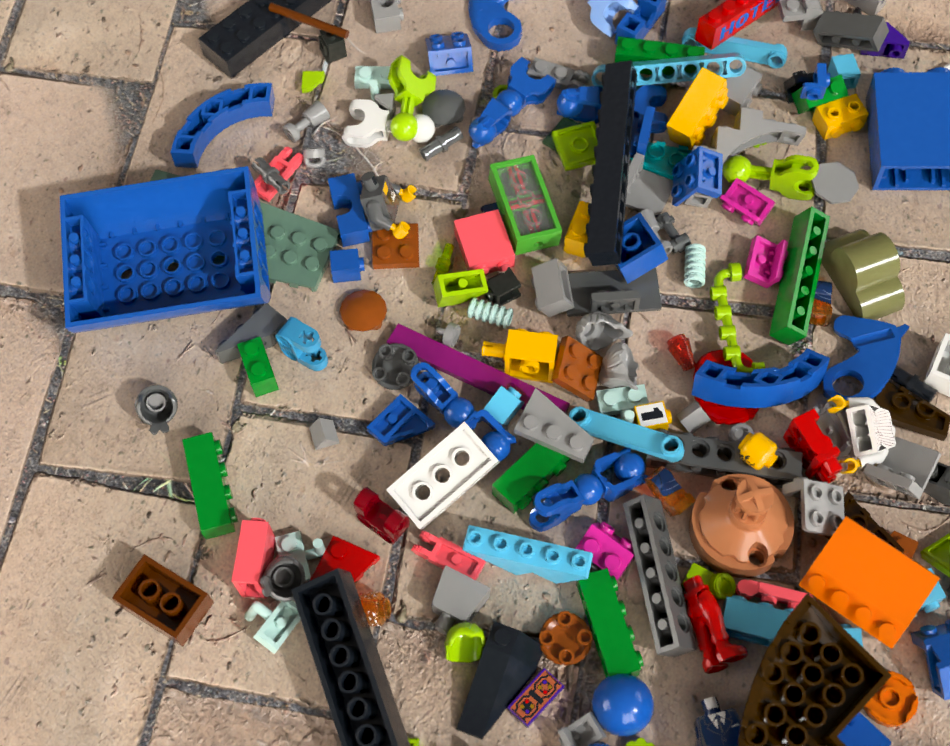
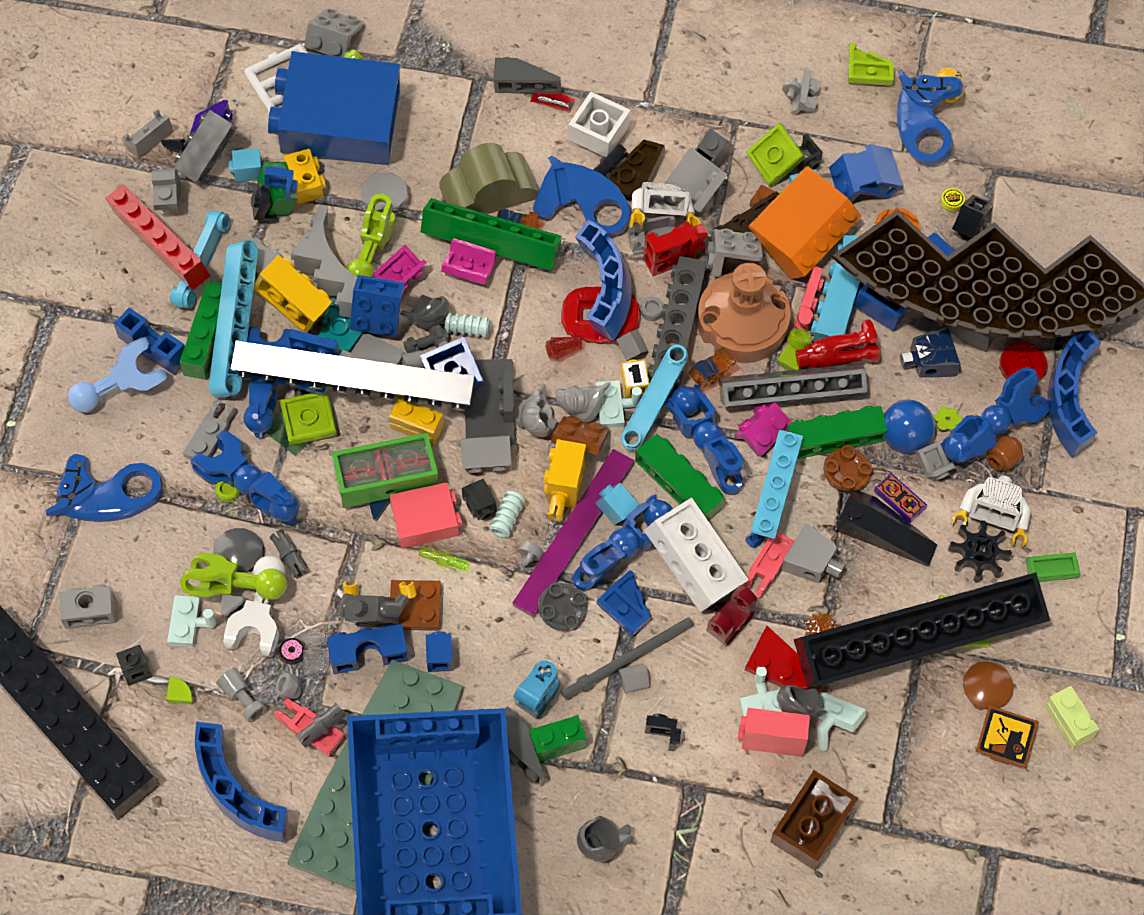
camera: 90 degrees left, 0 degrees up
green brick [182,432,238,540] -> none
reddish brown bar [269,3,349,39] -> none
dark orange dish [340,290,387,332] -> none
bracket [425,31,473,76] -> none
lime slope [433,269,489,307] -> none
lime hair [445,622,486,663] -> none
light grey wing [514,388,594,463] -> none
lime bar [710,262,765,373] -> none
yellow head [738,432,778,470] -> none
none -> tile [279,638,305,665]
none -> clear plate [303,629,331,677]
none -> dark grey hat [400,295,450,329]
none -> dark grey bar [561,617,693,700]
none -> black bracket [645,714,682,751]

